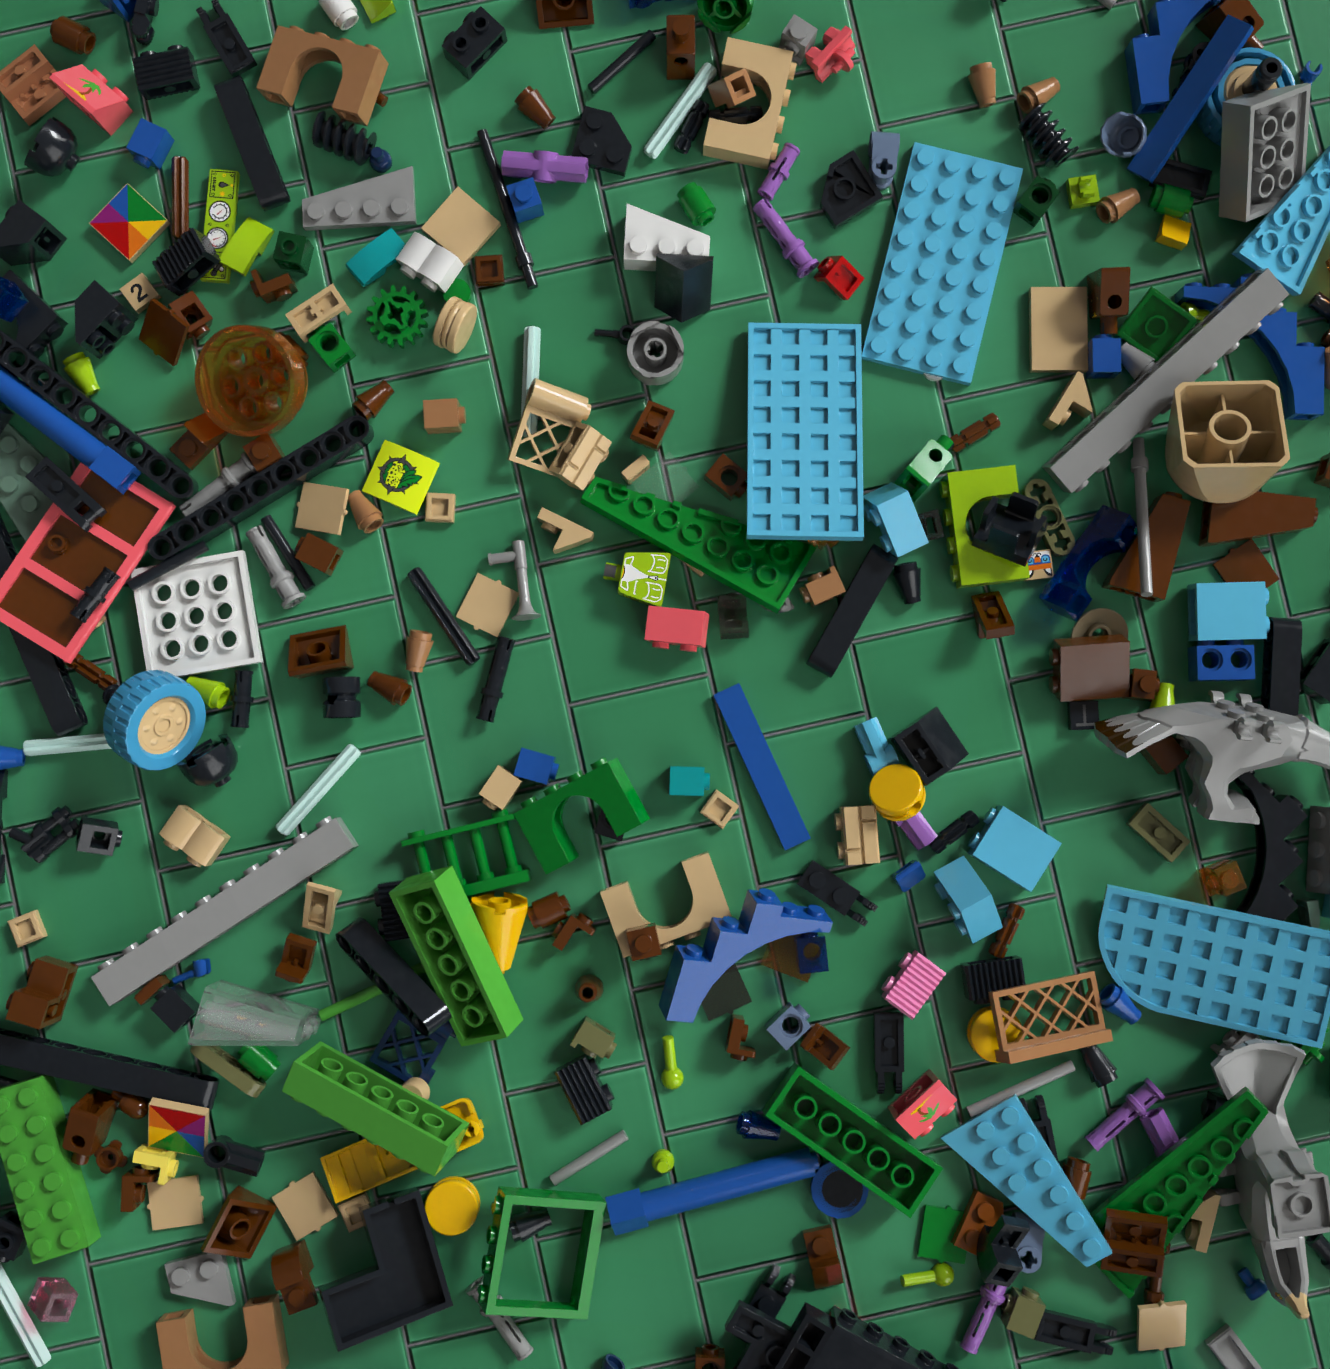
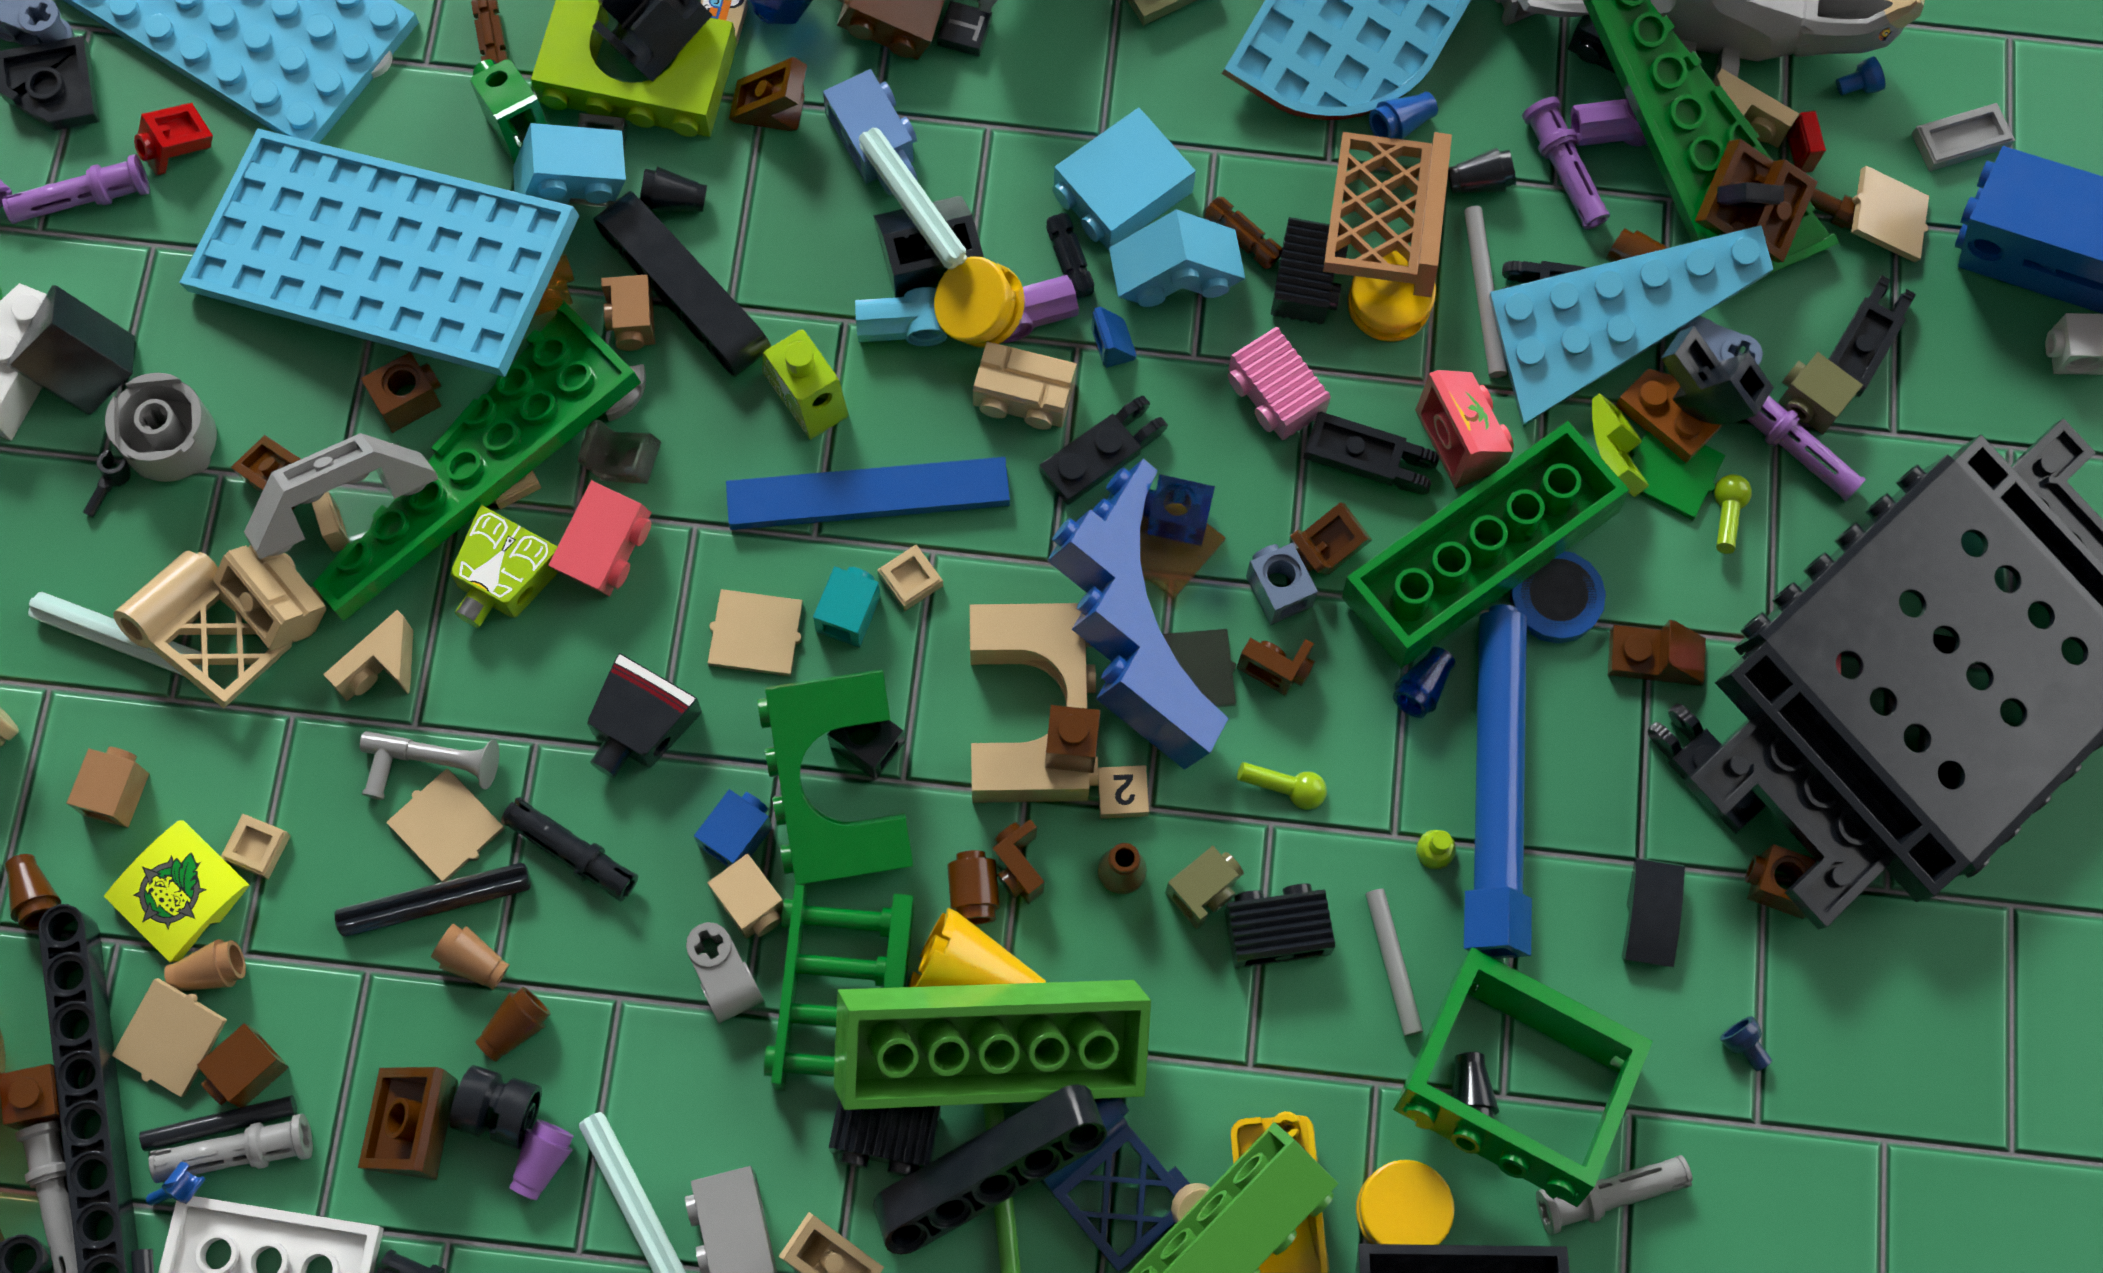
camera: 75 degrees left, 15 degrees down
none -> blue hand [146,1162,206,1206]
none -> light grey slope [244,433,438,559]
none -> medium lavender cone [510,1119,574,1200]
none -> black torso [587,653,702,778]
none -> light grey piece [686,922,764,1024]
none -> tan piece [708,589,803,677]
none -> lime torso [762,329,849,440]
none -> medium blue brick [823,69,918,195]
none -> light aqua axle [859,128,967,269]
none -> tan tile [1098,765,1149,819]
none -> lime slope [1592,393,1649,497]
none -> black slope [1622,858,1685,967]
none -> black tile [1717,182,1784,208]
none -> red tile [1787,111,1826,173]

